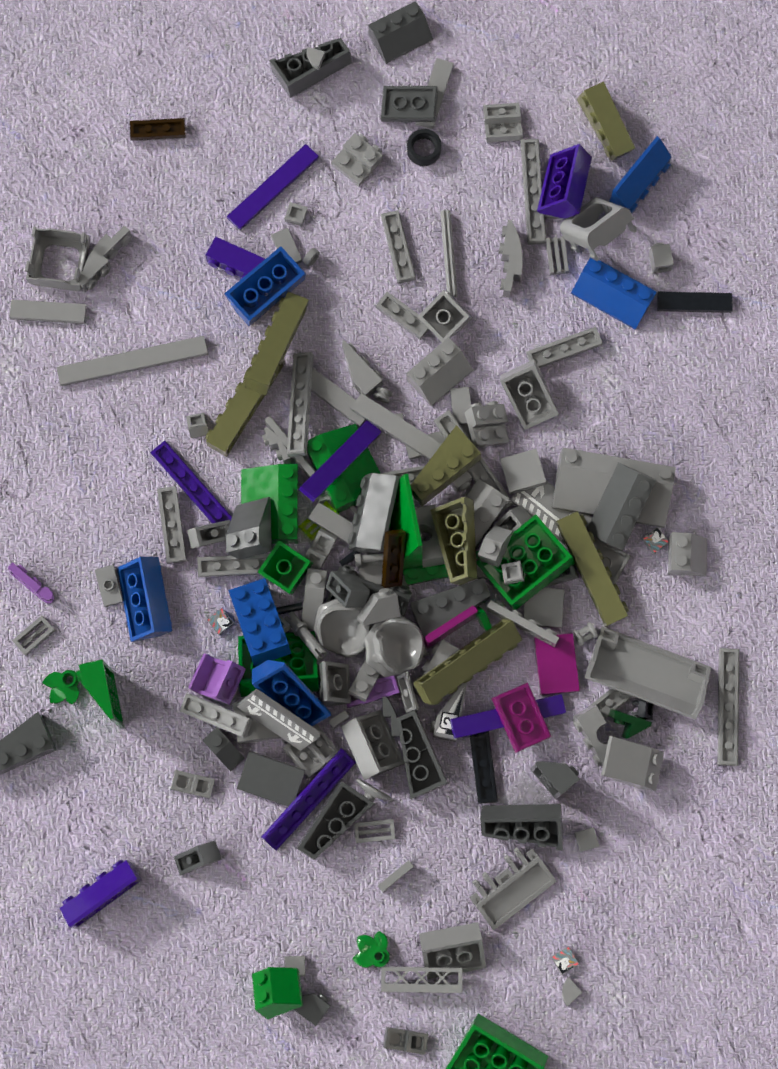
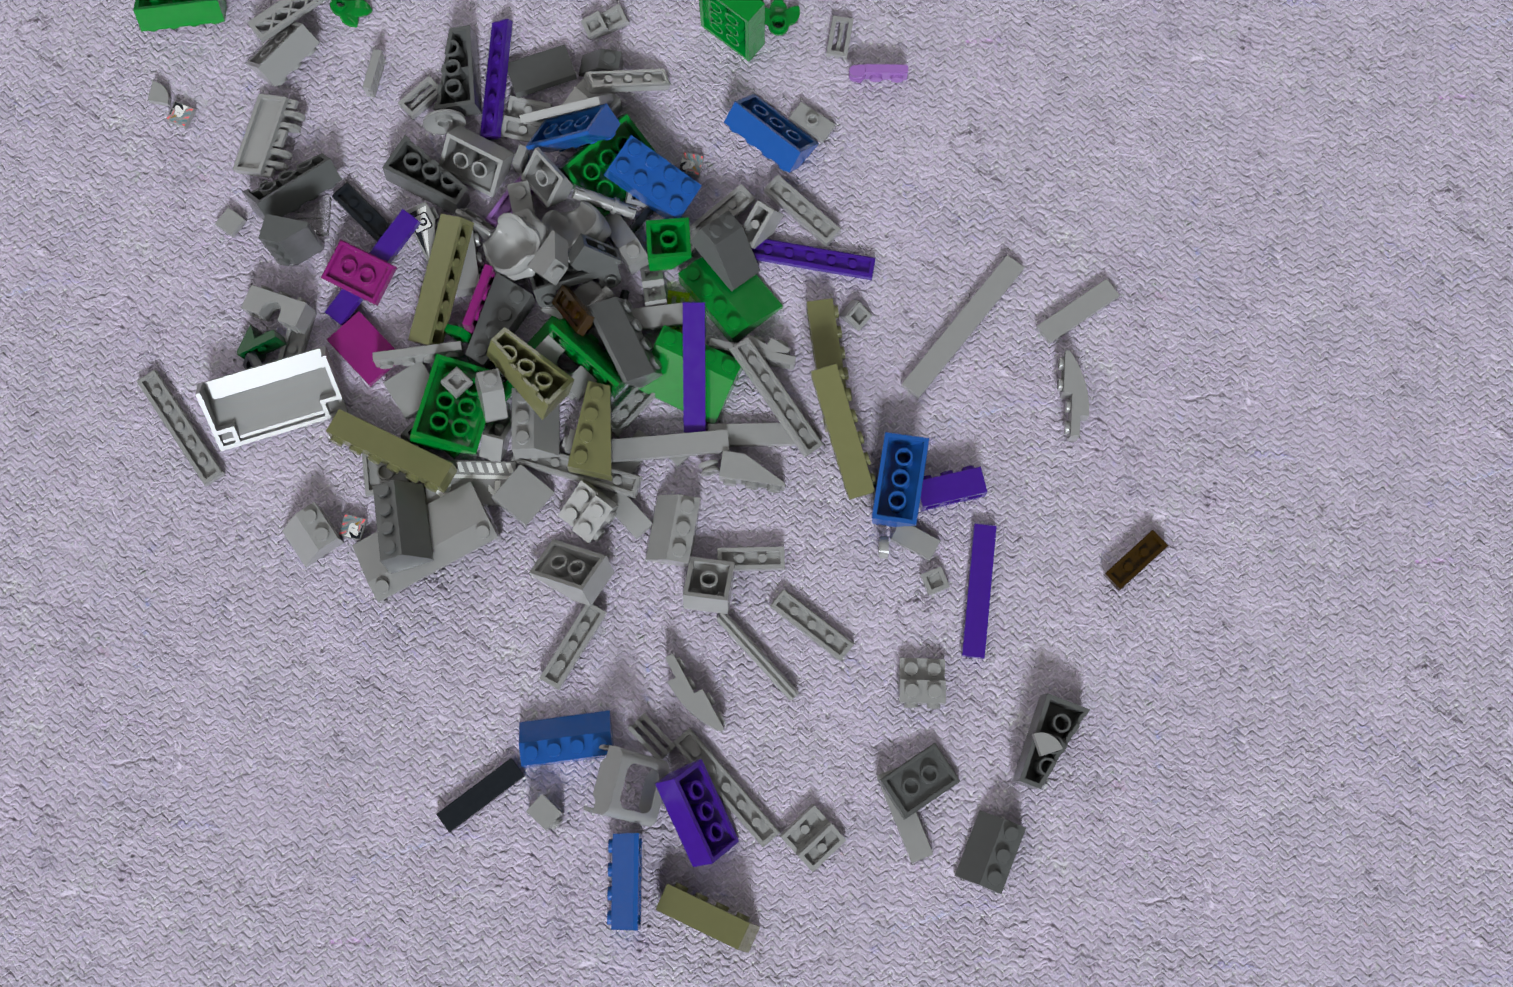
camera: 145 degrees right, 0 degrees up
light grey piece [25,226,90,291] -> none
medium lavender panel [188,653,246,705] -> none
dark grey slope [382,697,400,737] -> none
black tyre [407,129,441,166] -> none
light grey bush [573,622,598,646] -> none
light grey slope [601,736,664,791] -> none

